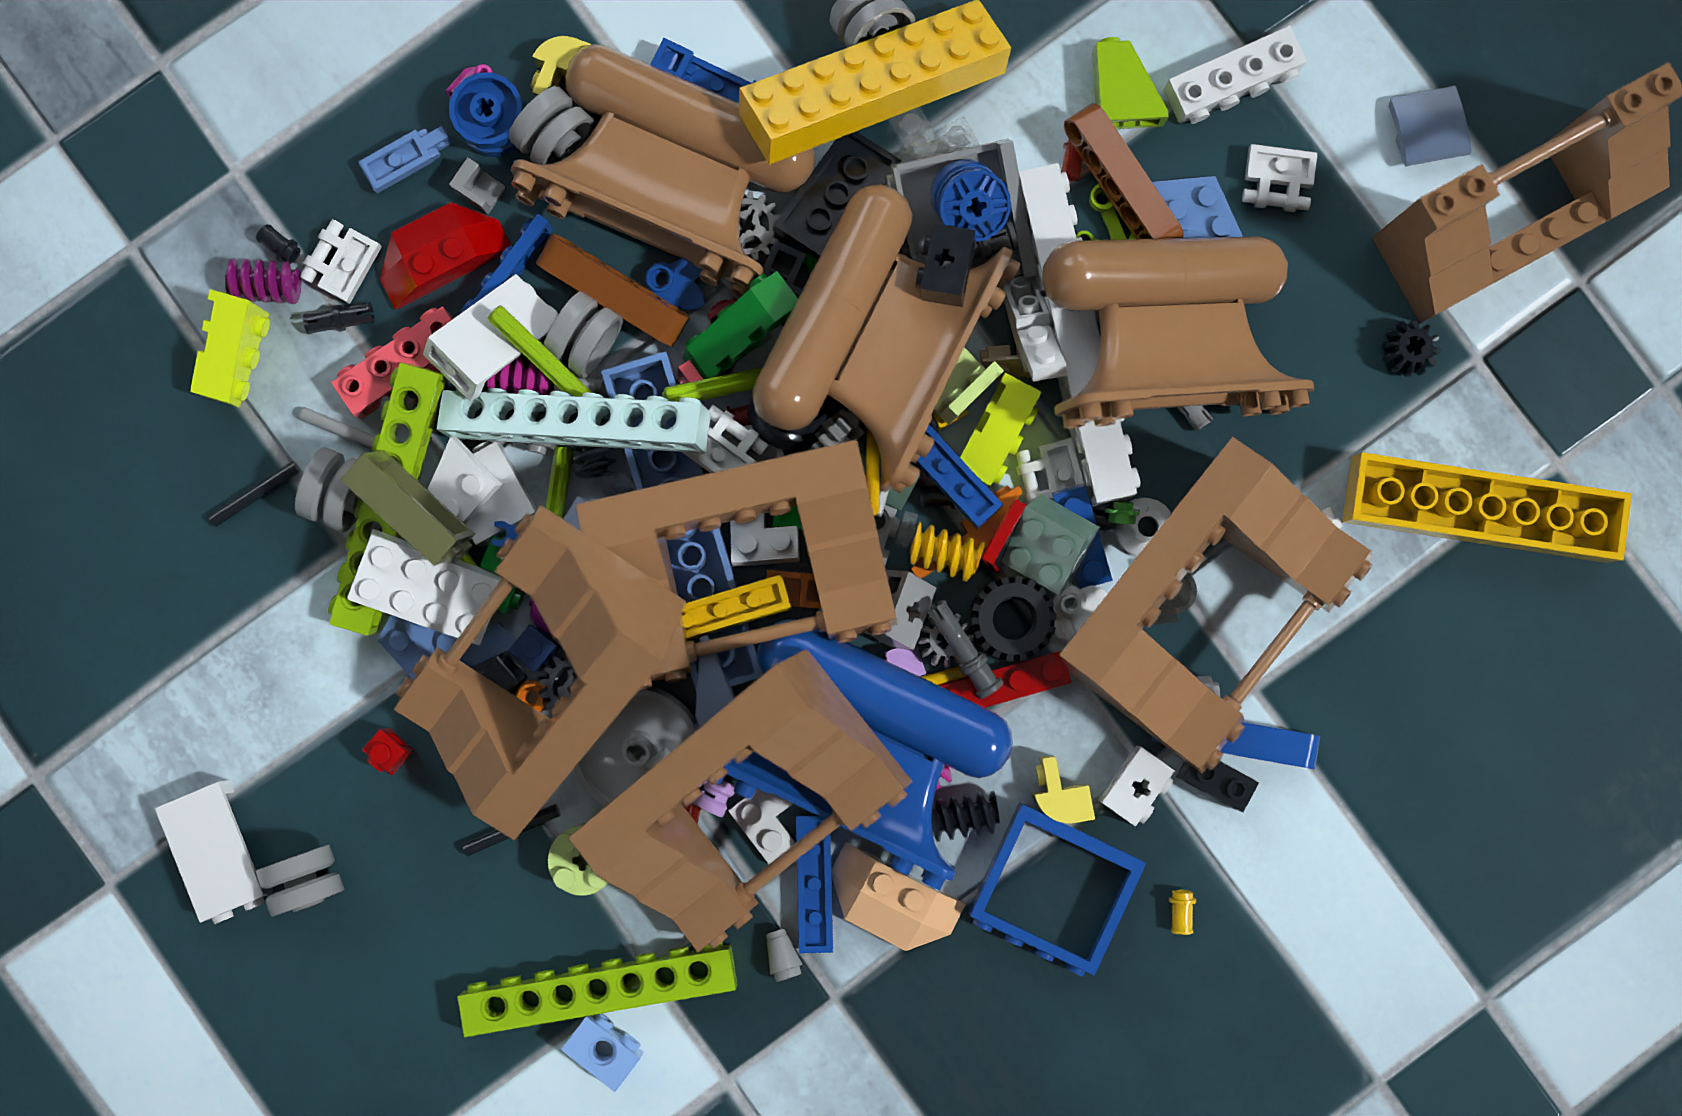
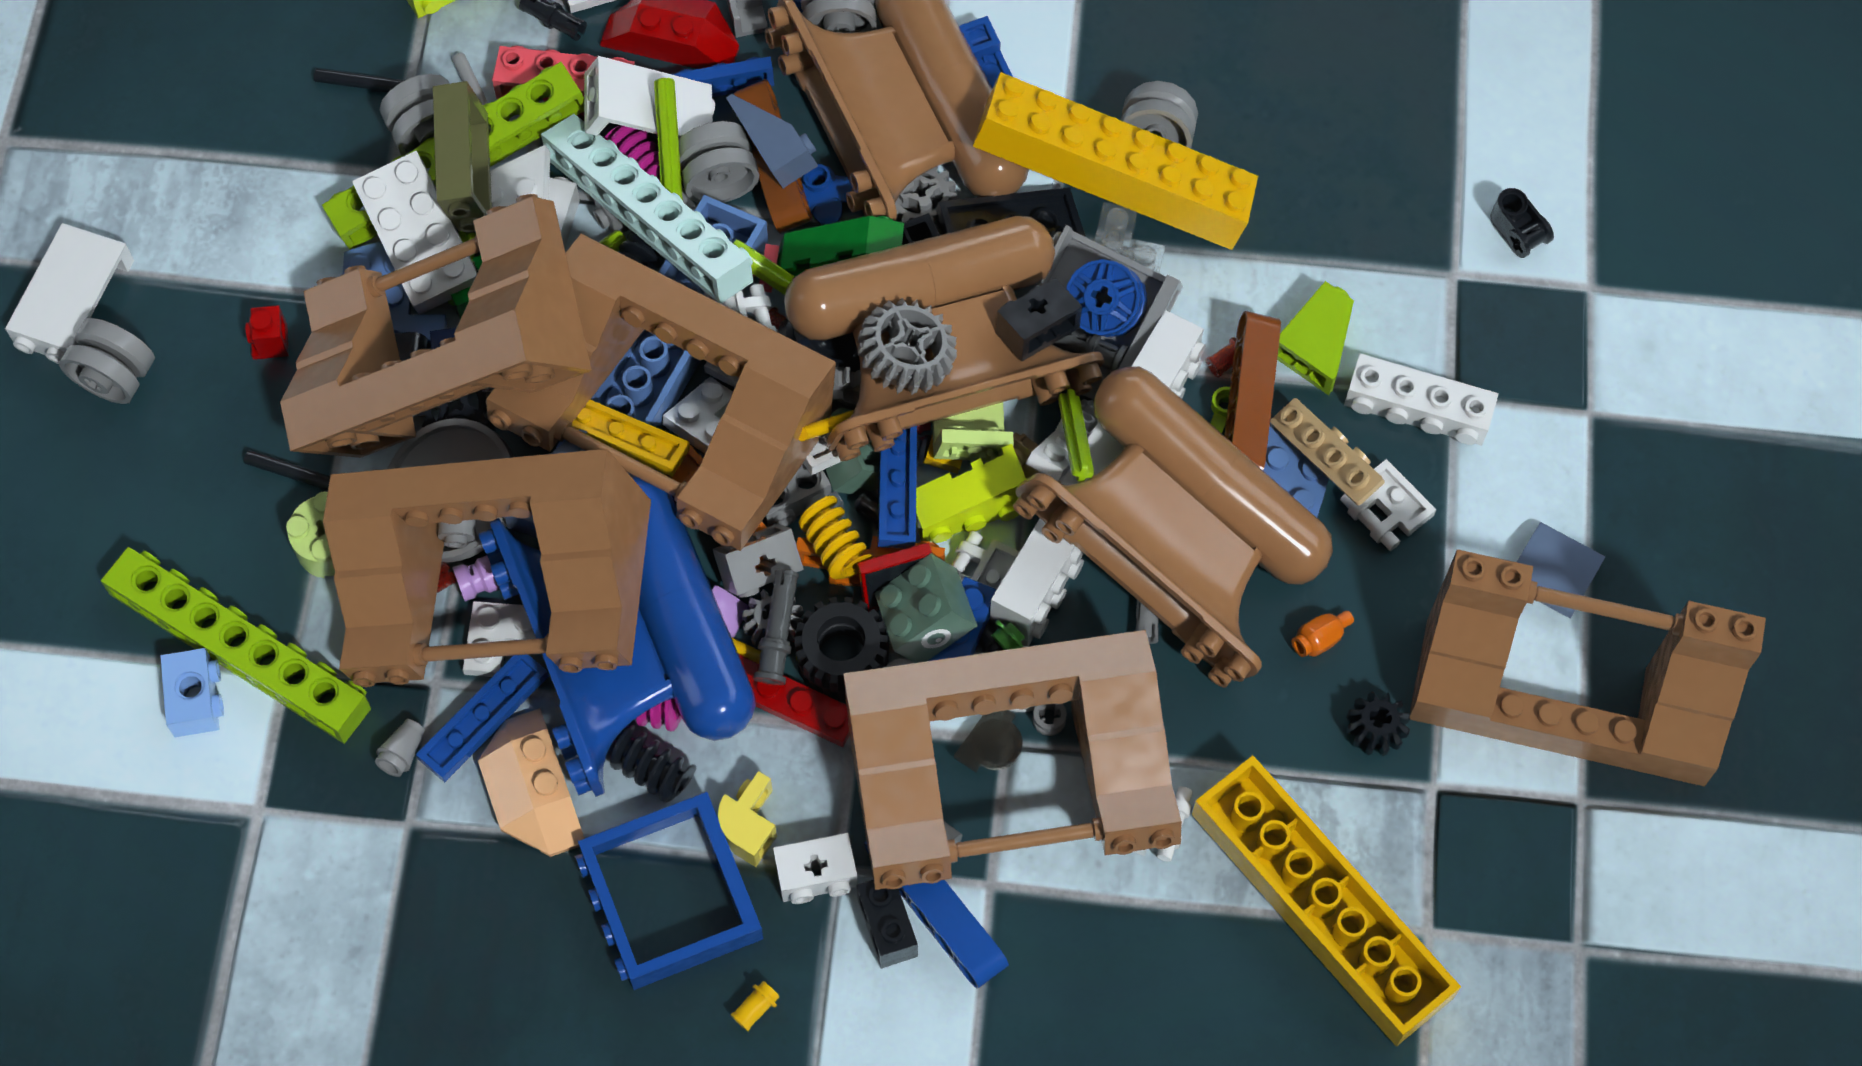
camera: 40 degrees right, 20 degrees down
none -> sand blue slope [726,94,818,188]
none -> light grey gear [858,298,957,395]
none -> lime axle [1058,389,1094,482]
none -> tan bracket [1270,398,1385,505]
none -> orange plant [1292,610,1354,657]

